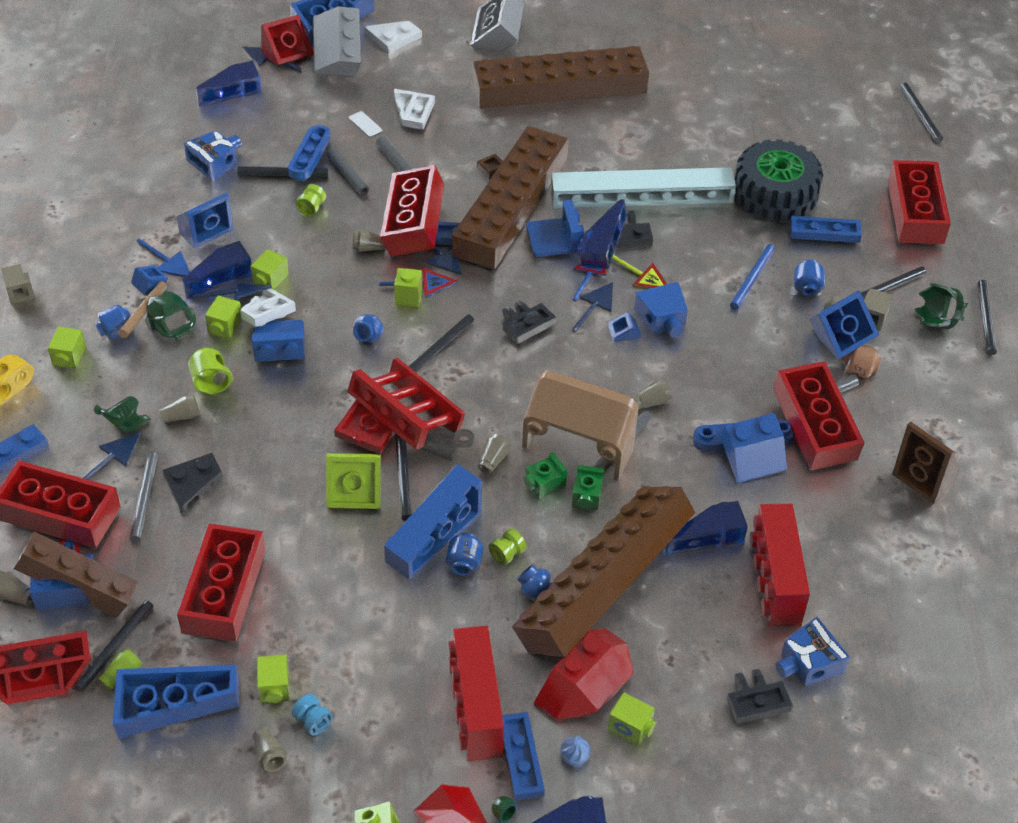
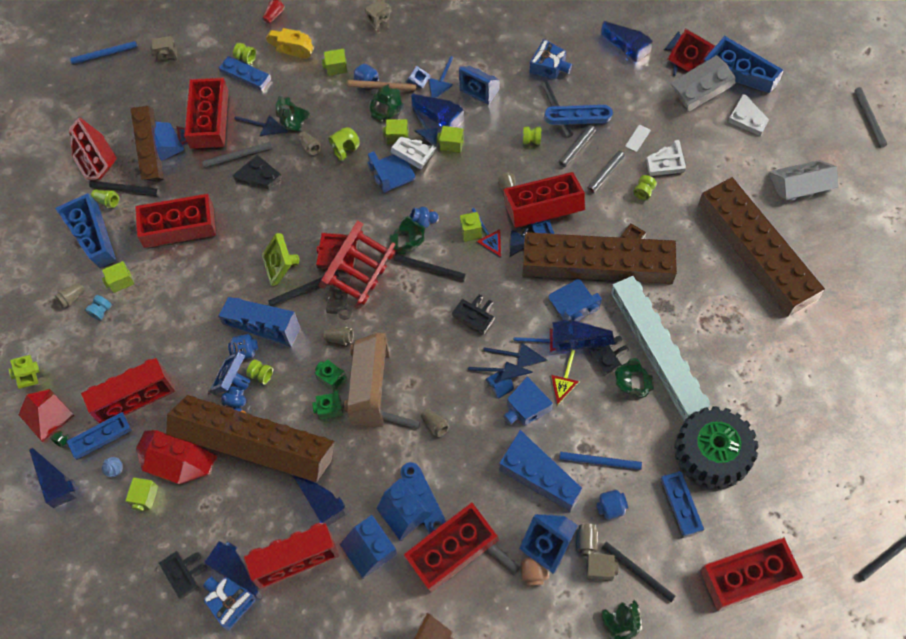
camera: 75 degrees right, 15 degrees up
none -> clear blue slope [204,541,262,599]
none -> blue tile [209,352,250,395]
none -> blue slope [339,515,398,579]
none -> dark green helmet [389,216,425,254]
none -> dark blue piece [467,361,533,381]
none -> blue wedge [499,430,582,512]
none -> dark green helmet [615,358,654,398]
none -> lime wheel [633,175,657,200]

